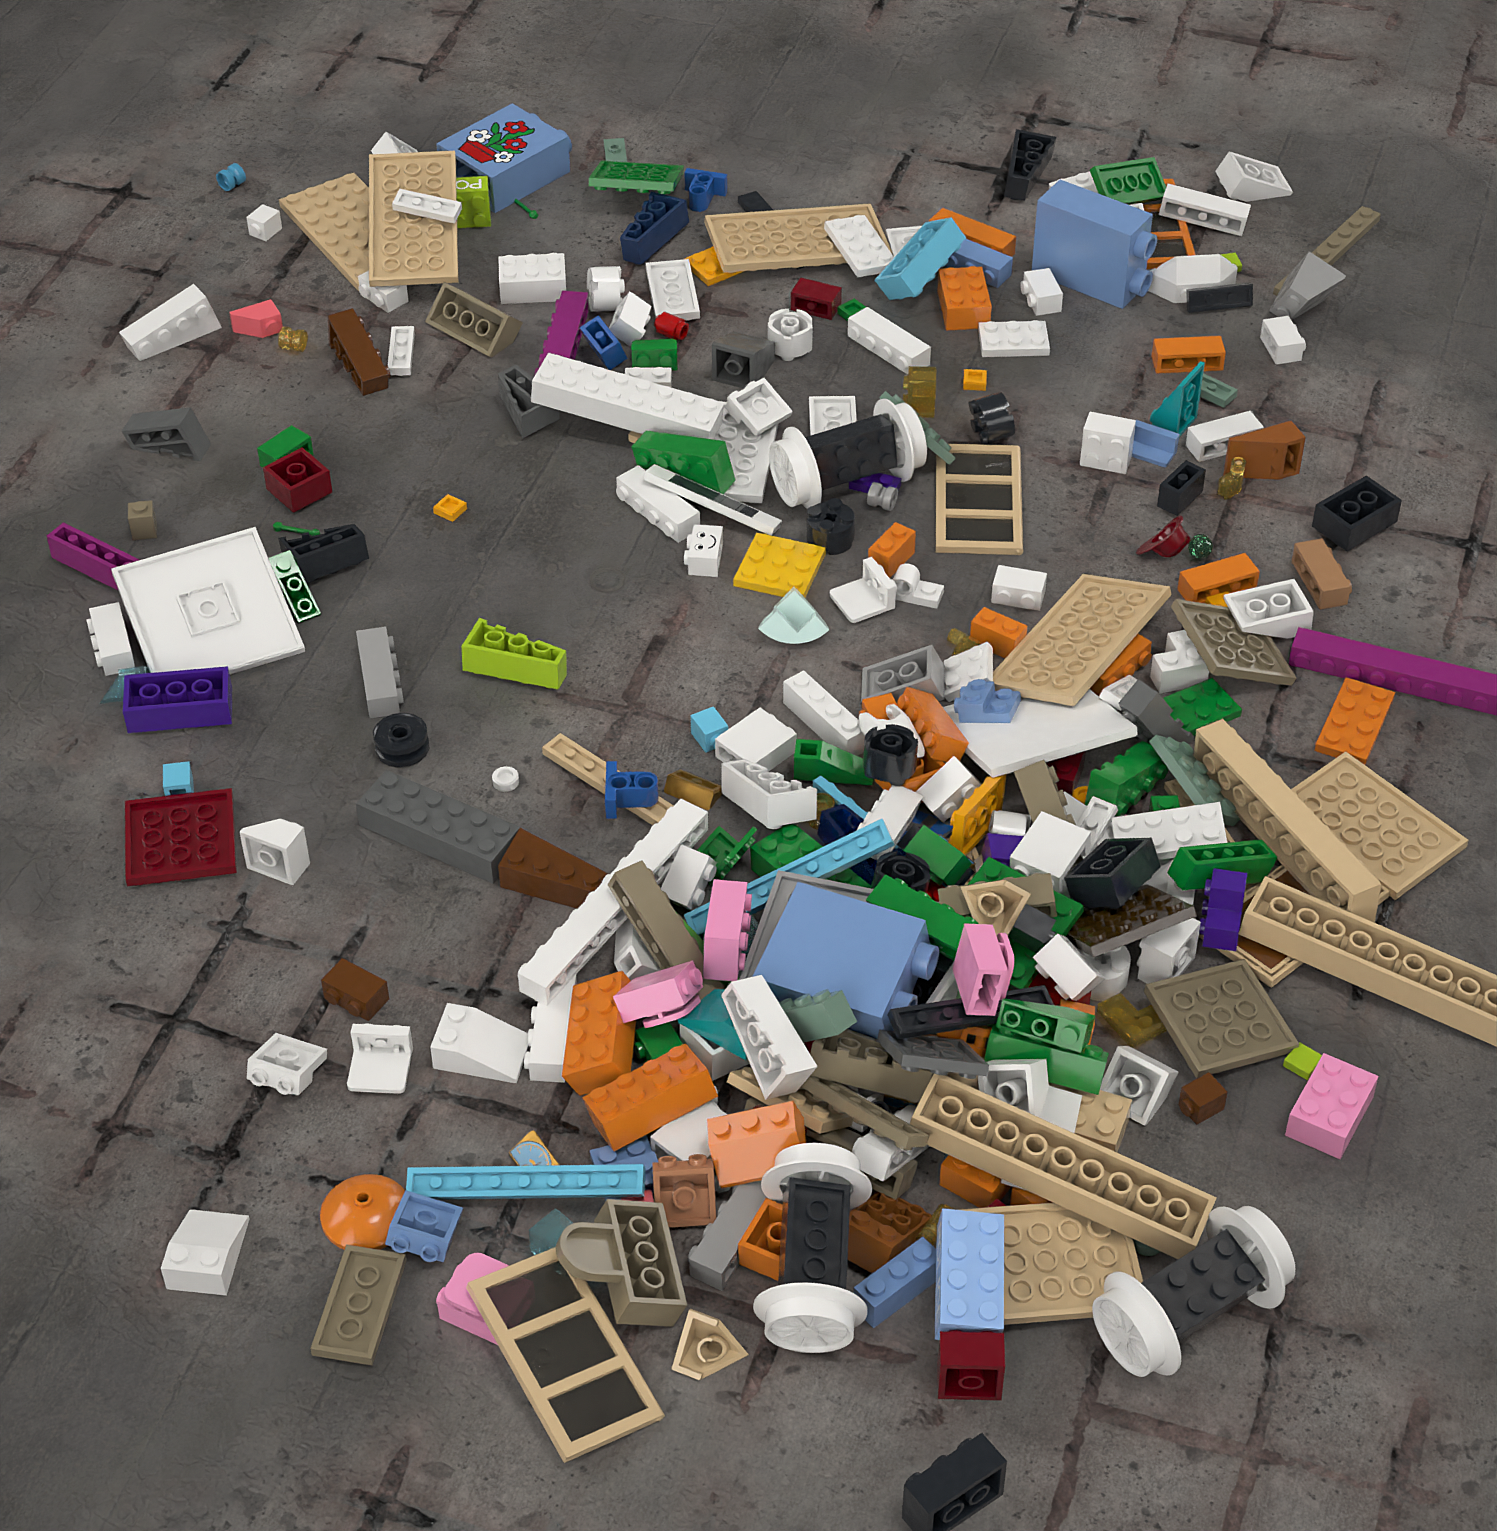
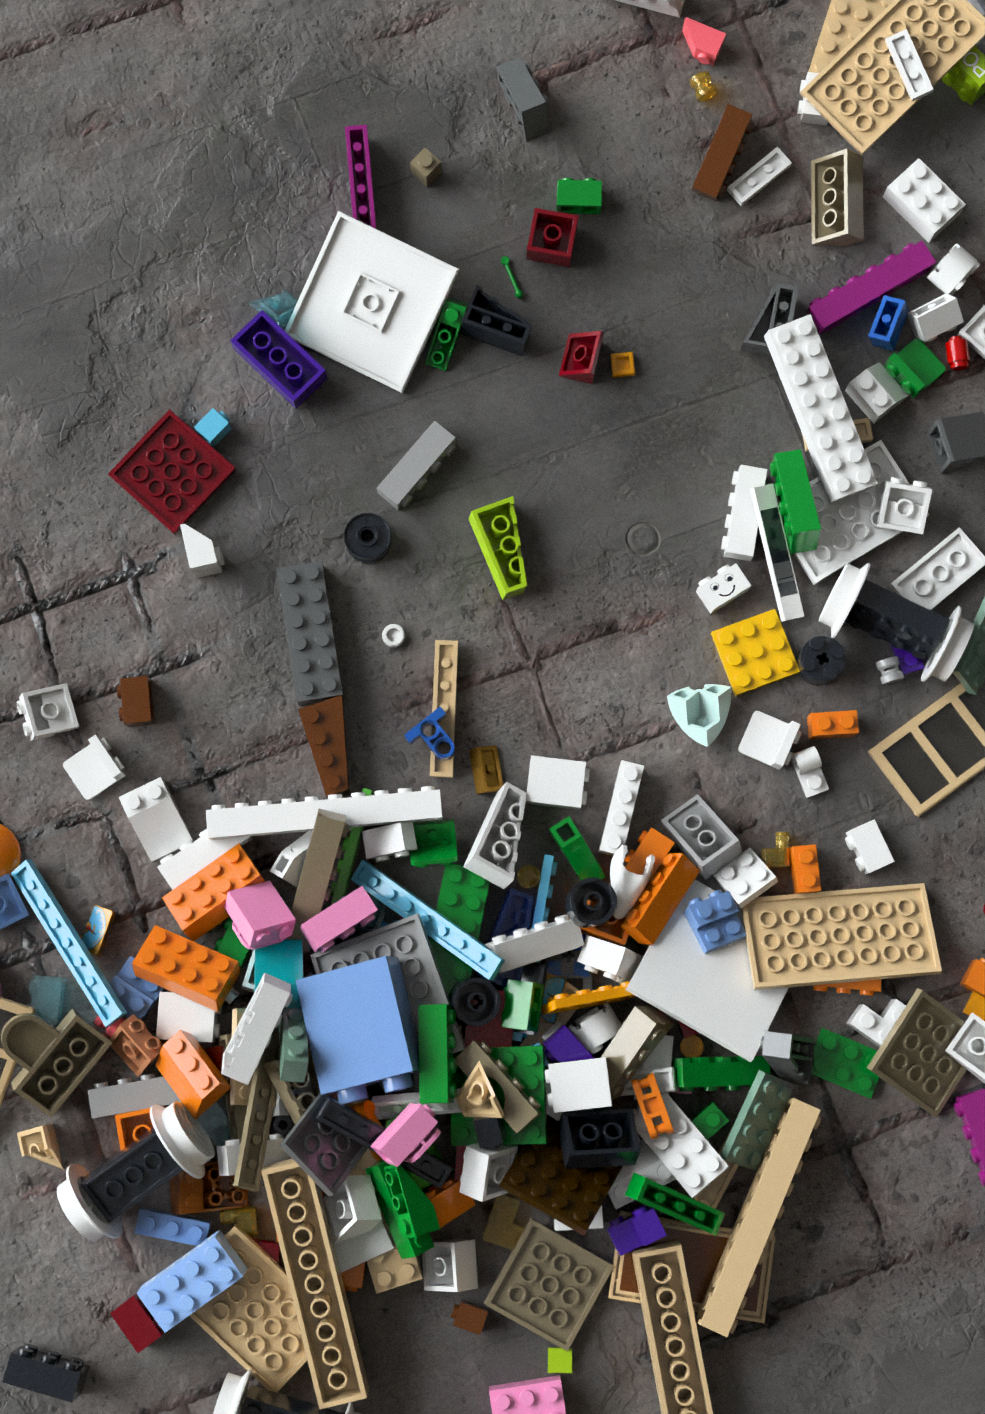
camera: 50 degrees right, 35 degrees up
white brick [86,602,135,676] -> none
medium azure brick [691,706,728,753] -> none
white plate [1099,675,1137,711] -> none
tan plate [1291,752,1469,900] -> none
orange plate [1314,677,1395,765] -> none
none -> dark red slope [559,331,604,384]
none -> orange plate [631,1073,674,1140]

